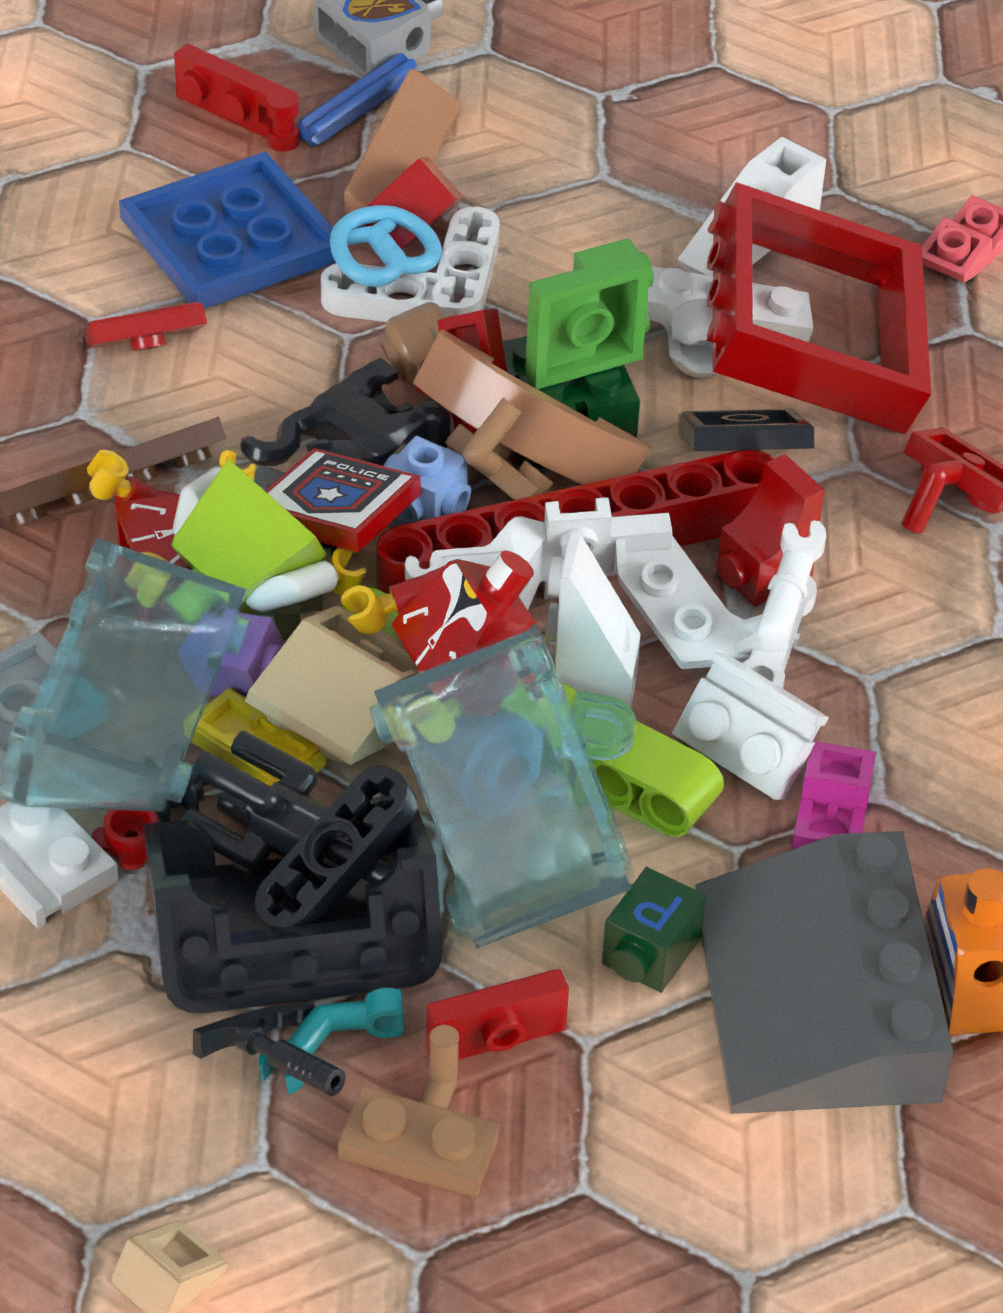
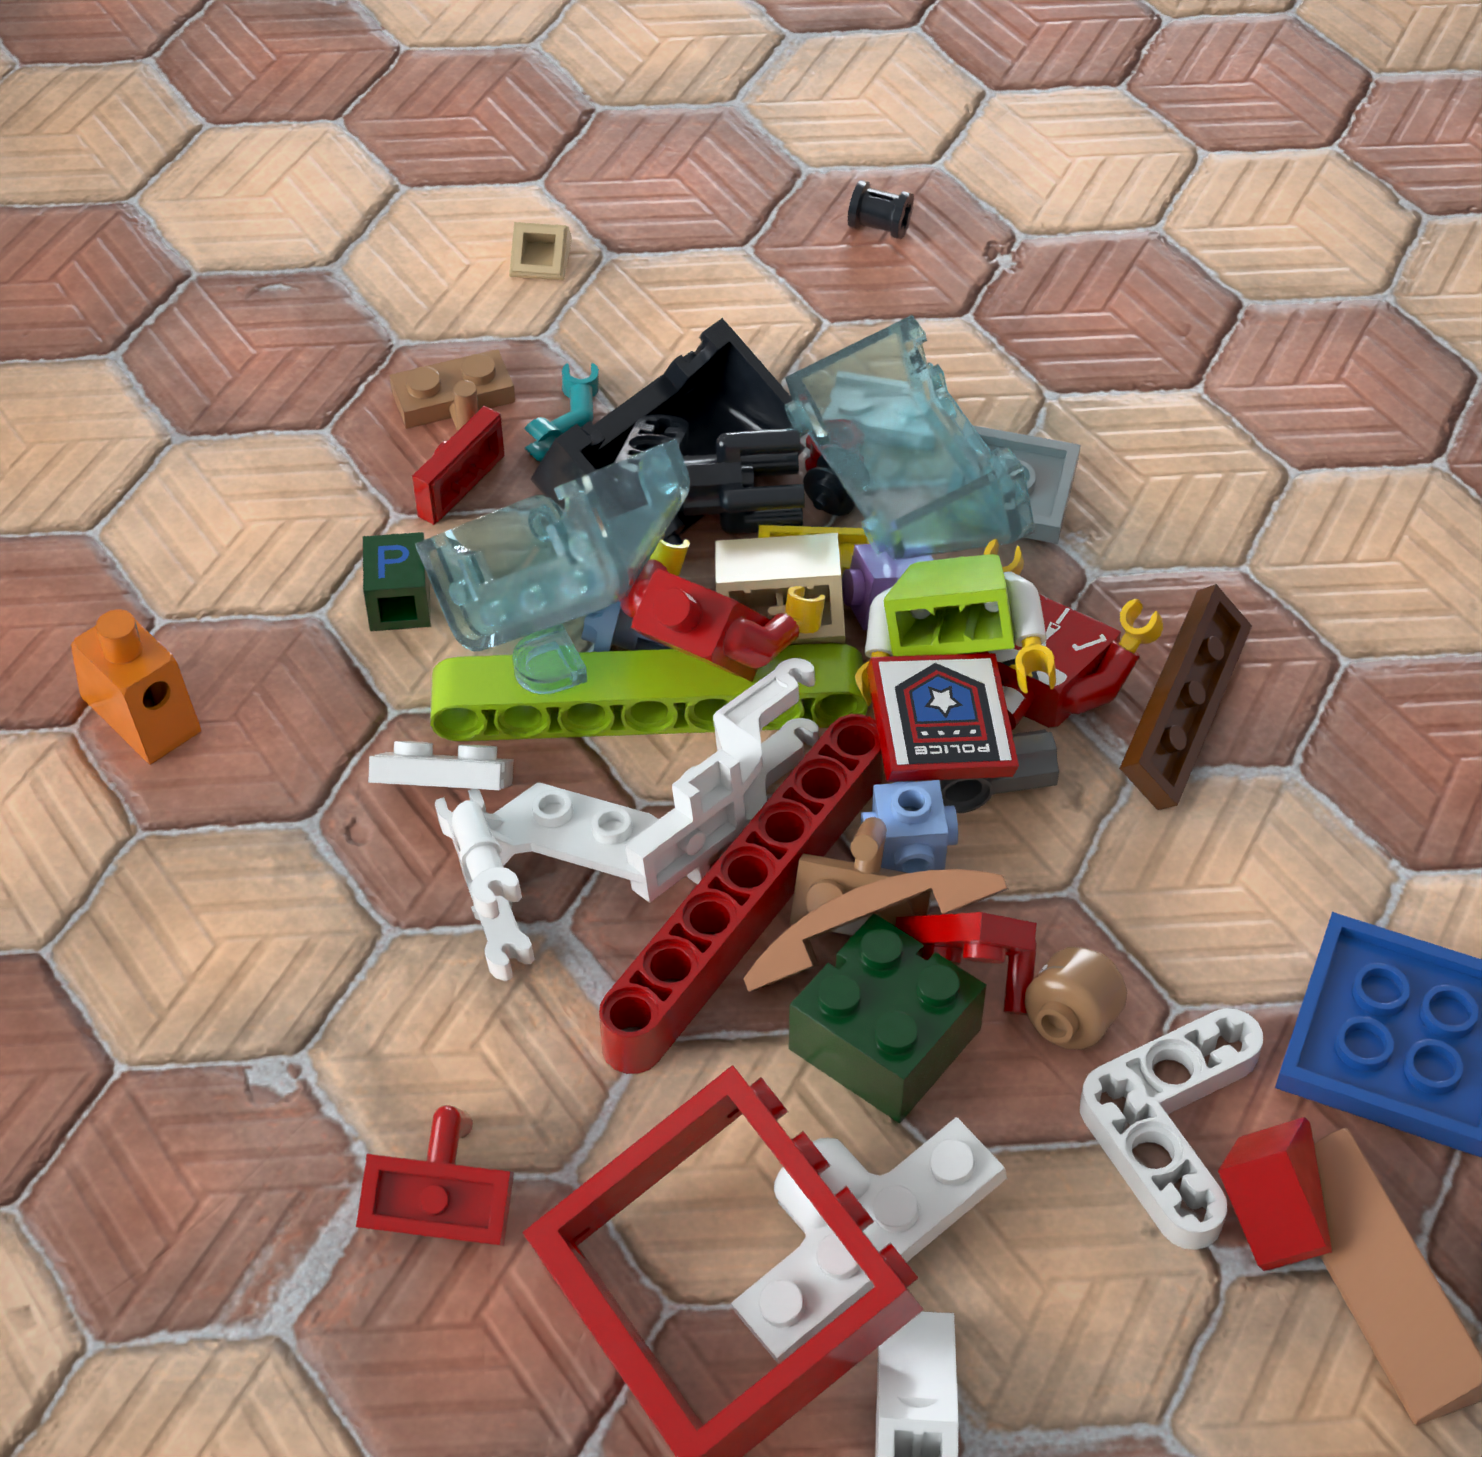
camera: 145 degrees right, 5 degrees up
red plate [84,302,207,351] -> none
black piece [193,1002,346,1096] -> none
black animal [240,358,450,466] -> none
medium azure piece [330,205,442,287] -> none
bright green plate [525,238,654,389] -> none
white slope [544,531,641,717] -> none
black tile [679,408,814,451] -> none
dark grey slope [695,831,953,1114] -> none
red arch [717,454,825,607] -> none
dark pink slope [791,741,876,850] -> none

